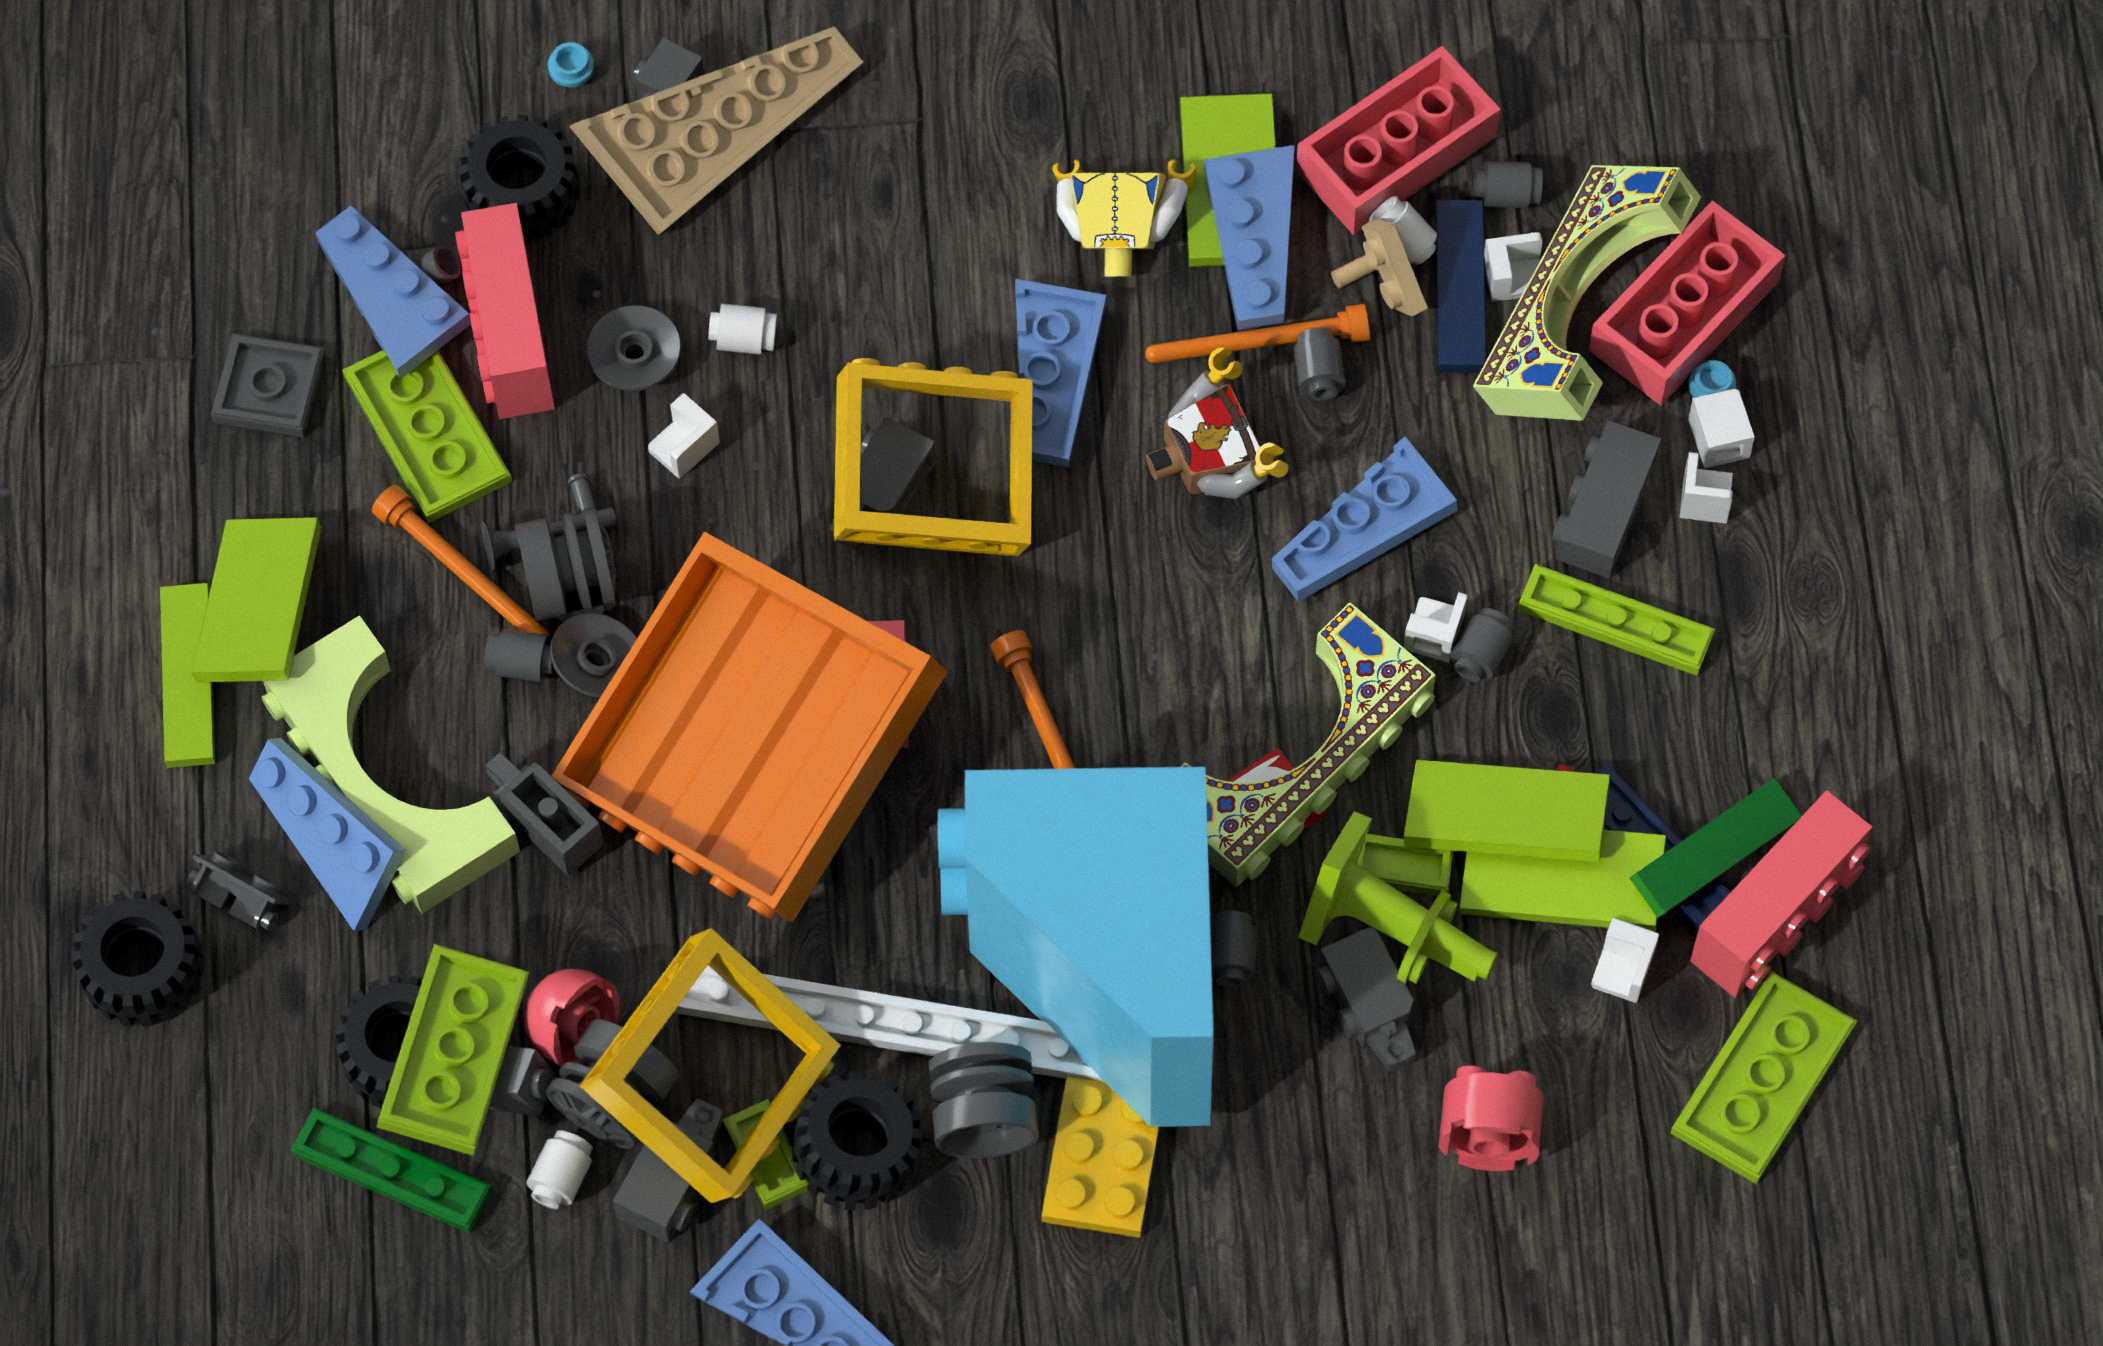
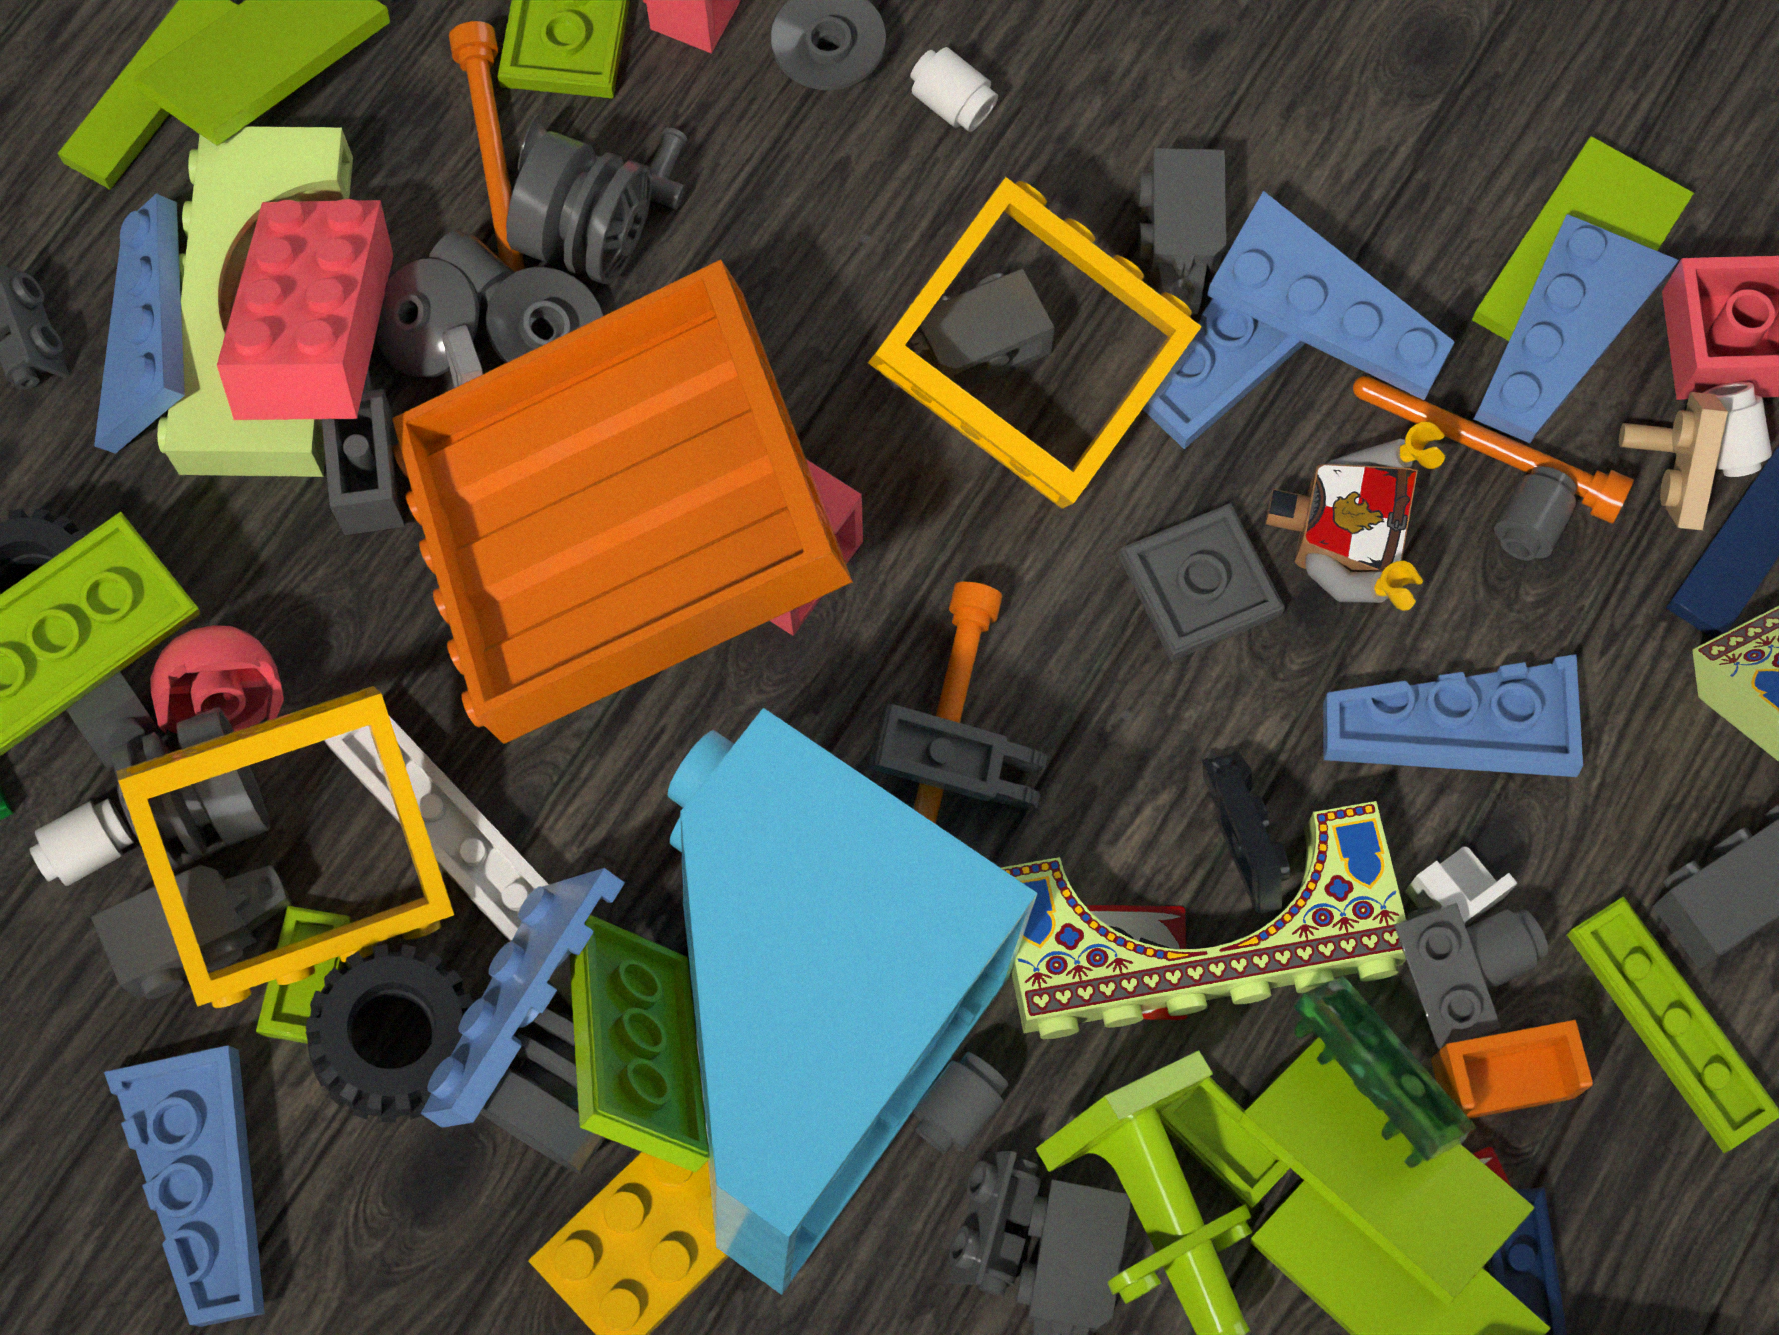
camera: 35 degrees right, 5 degrees up
white panel [648,393,720,479] -> none
torso [1053,159,1196,277] -> none
none -> coral brick [217,199,393,420]
none -> dark grey dish [376,258,479,378]
none -> medium blue wing [421,868,625,1128]
none -> light grey tile [442,325,483,388]
none -> lime tile [569,915,710,1172]
none -> dark grey hinge [868,704,1048,810]
none -> dark grey hinge [948,1151,1042,1297]
none -> dark grey tile [1119,503,1285,662]
none -> dark grey hinge [1138,148,1226,315]
none -> black hinge [1202,751,1290,914]
none -> medium blue wing [1207,191,1454,400]
none -> clear green plate [1293,976,1477,1168]
none -> dark grey hinge [1394,903,1501,1049]
none -> orange panel [1431,1020,1593,1123]

